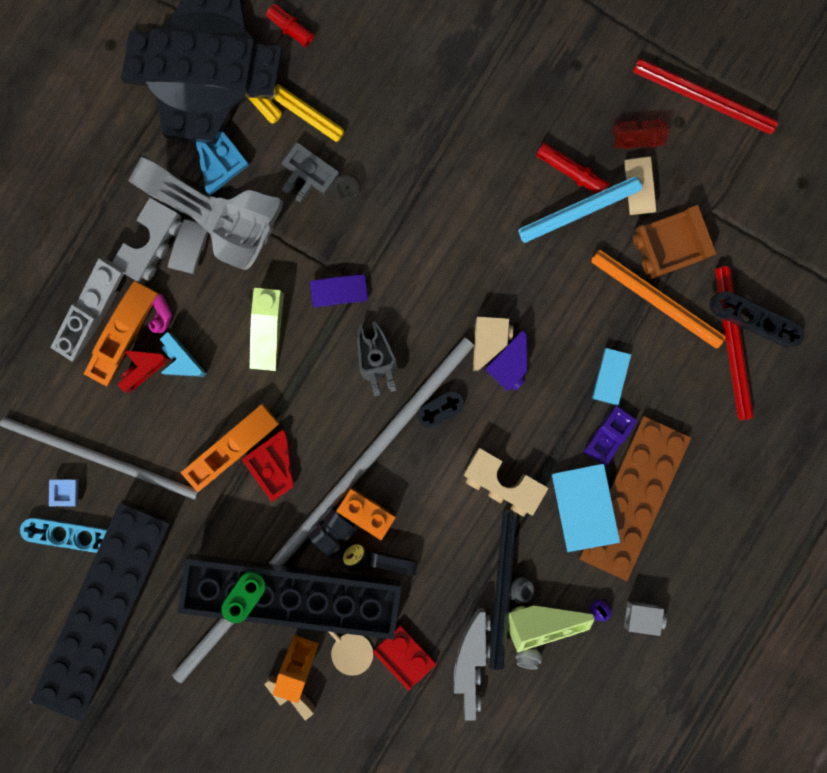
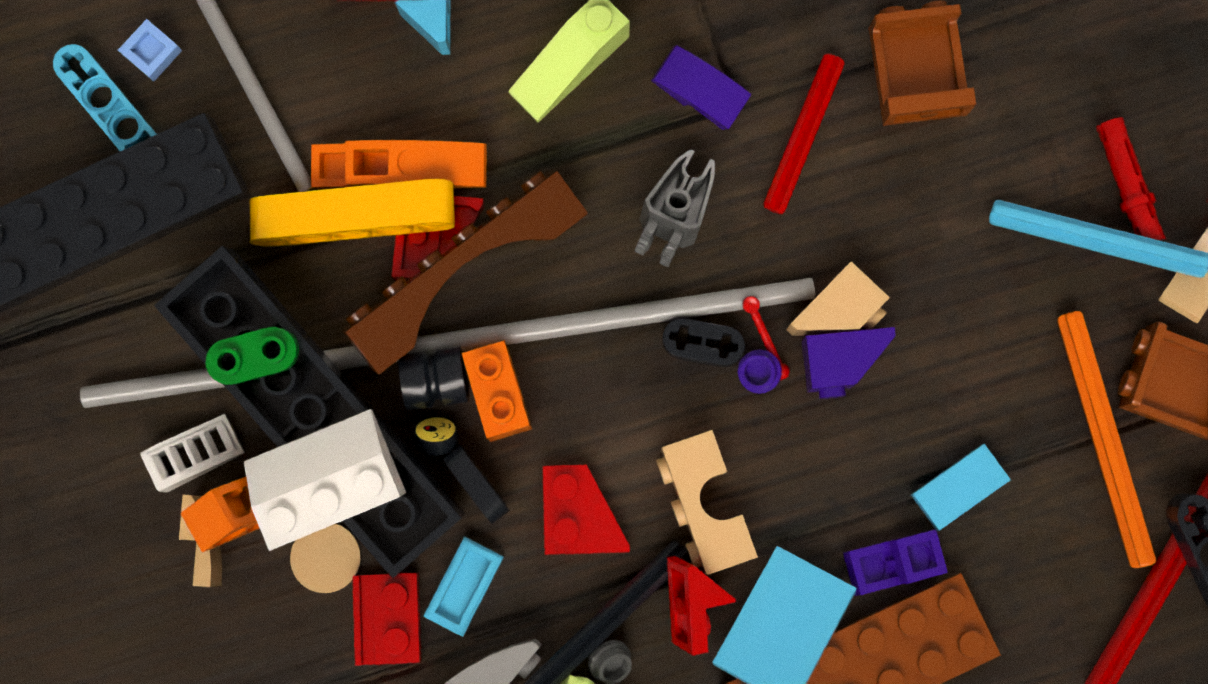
camera: 50 degrees right, 5 degrees down
none -> white slope [140,414,245,493]
none -> white slope [244,409,406,551]
none -> yellow beam [249,179,455,247]
none -> reddish brown arch [342,170,588,375]
none -> medium azure tile [423,537,504,637]
none -> red wing [543,465,630,555]
none -> red slope [667,556,736,656]
none -> dark purple plate [738,350,782,394]
none -> red hinge [742,296,790,380]
none -> red axle [763,54,845,214]
none -> dark orange panel [869,1,976,126]

